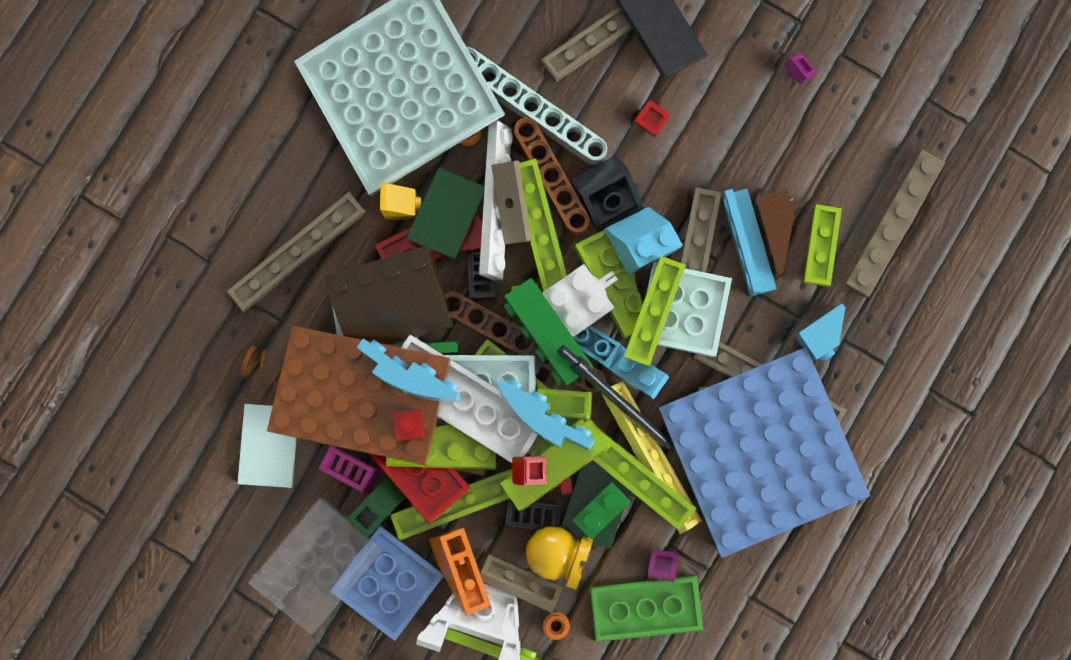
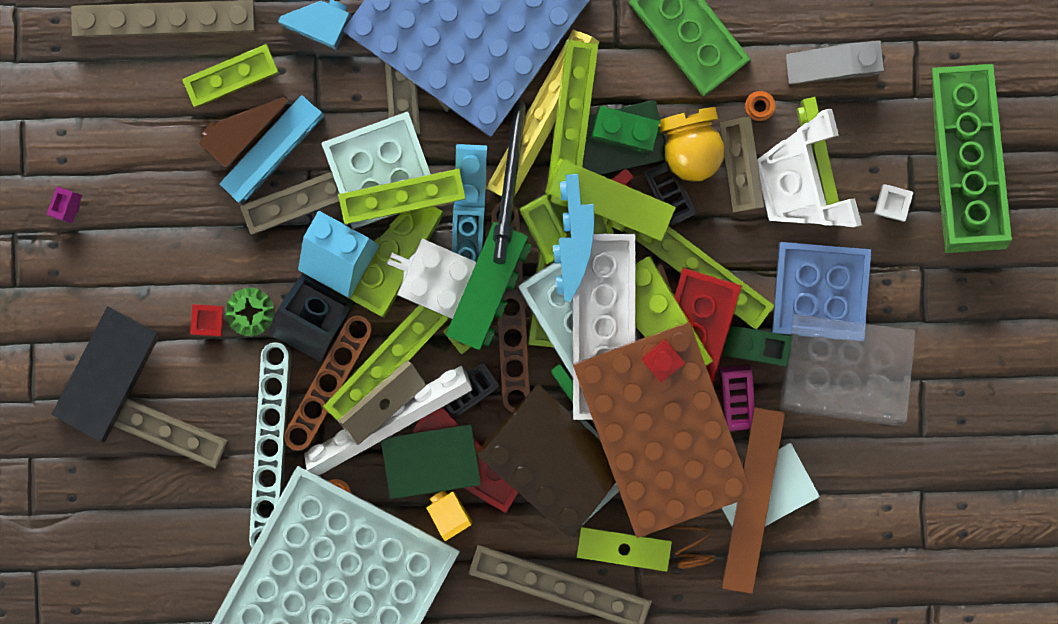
camera: 125 degrees left, 5 degrees up
medium azure slope [357,339,462,402] -> none
orange slope [429,528,491,616] -> none
red slope [512,456,547,485] -> none
magenta plate [648,549,679,582] -> none
none -> bright green gear [225,288,275,336]
none -> lime tile [577,527,672,572]
none -> dark orange tile [722,407,785,594]

